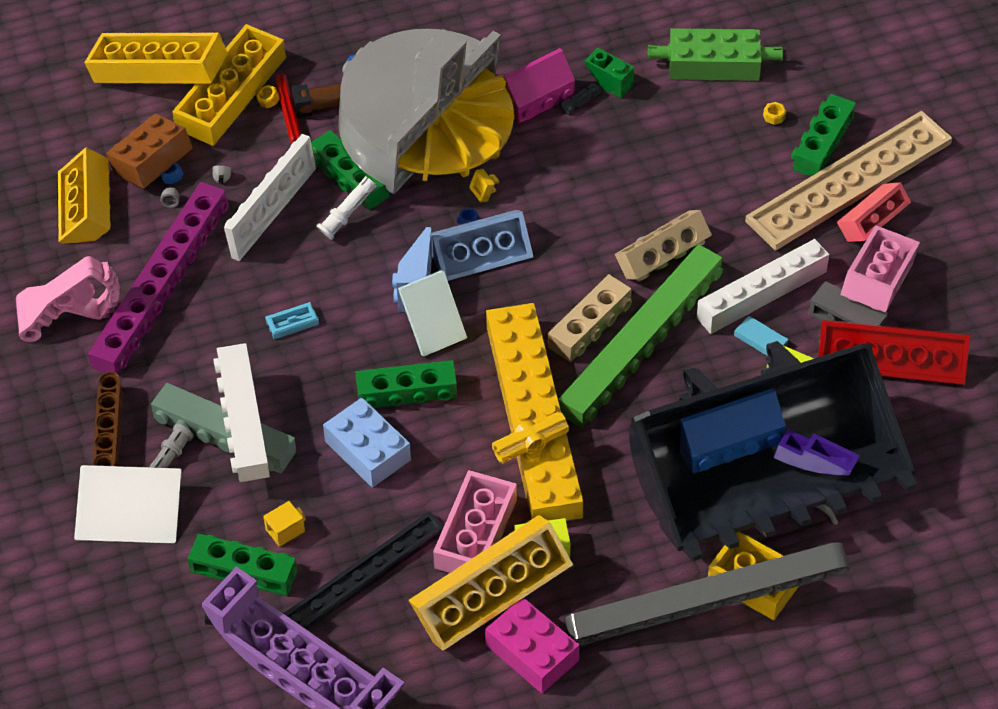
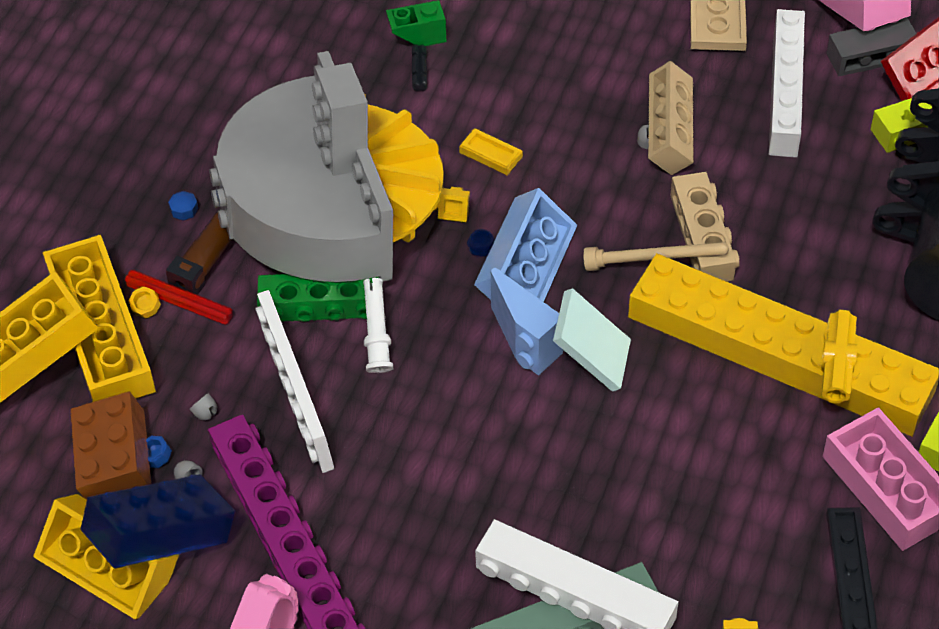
camera: 50 degrees left, 0 degrees up
medium azure tile [265,302,319,339] -> none
light blue brick [323,398,411,488] -> none
green brick [355,360,457,409] -> none
dark pink slope [503,48,575,123] -> none
bright green brick [558,244,723,428] -> none
medium azure tile [734,316,788,355] -> none
none -> clear blue brick [81,474,235,569]
none -> yellow tile [459,128,523,176]
none -> tan piece [584,242,729,271]

